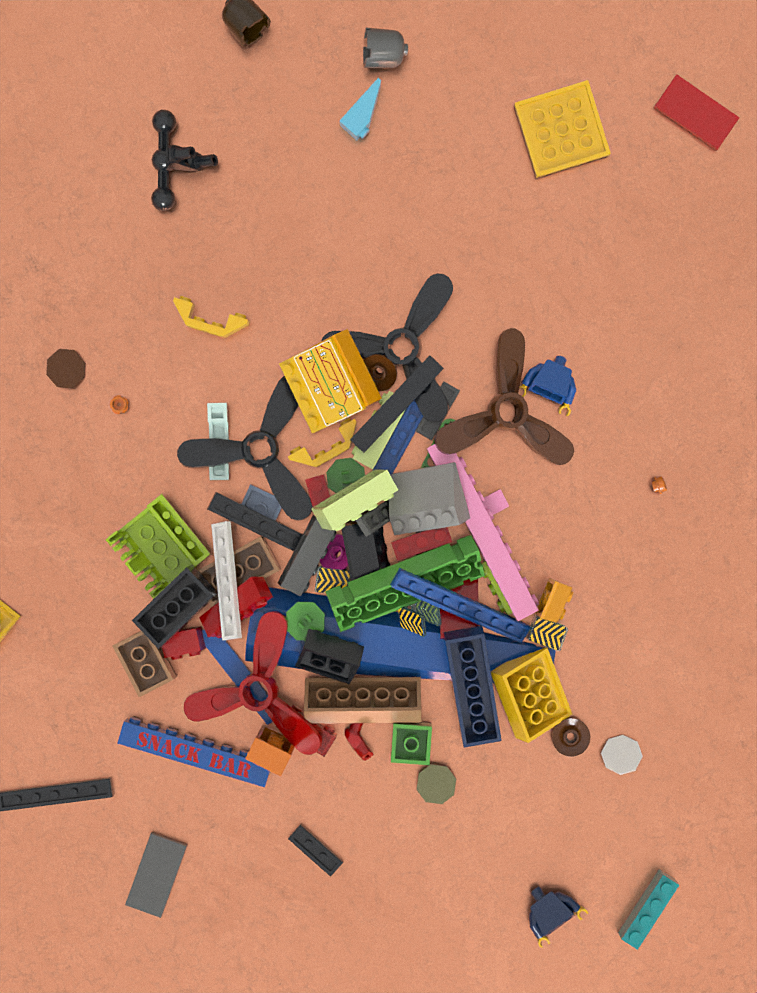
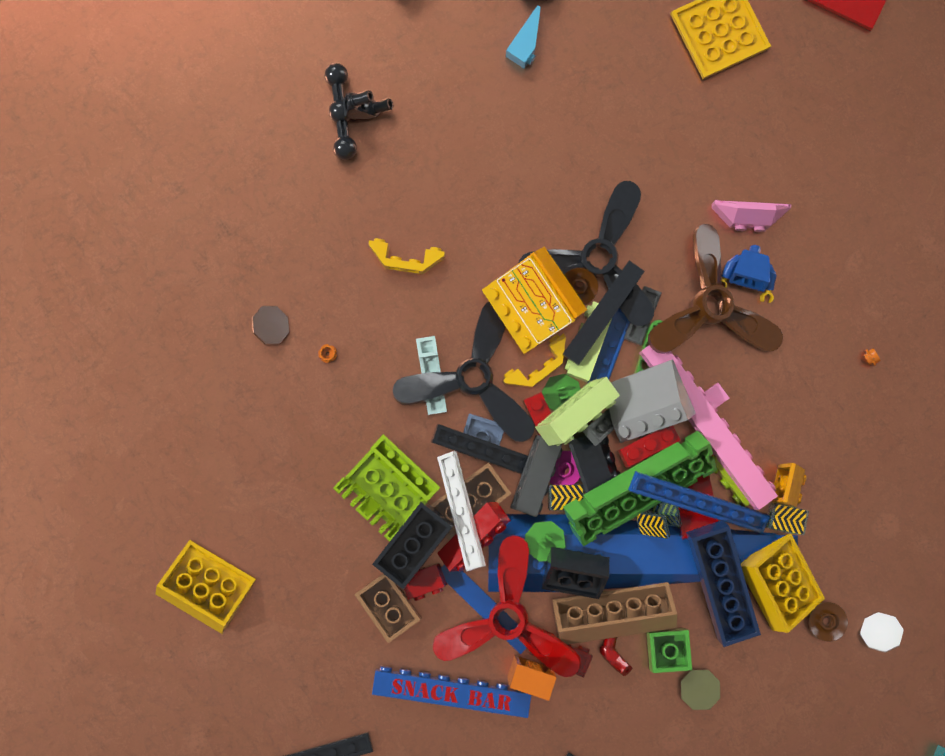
camera: 10 degrees left, 5 degrees down
none -> bright pink wedge [712,200,791,232]

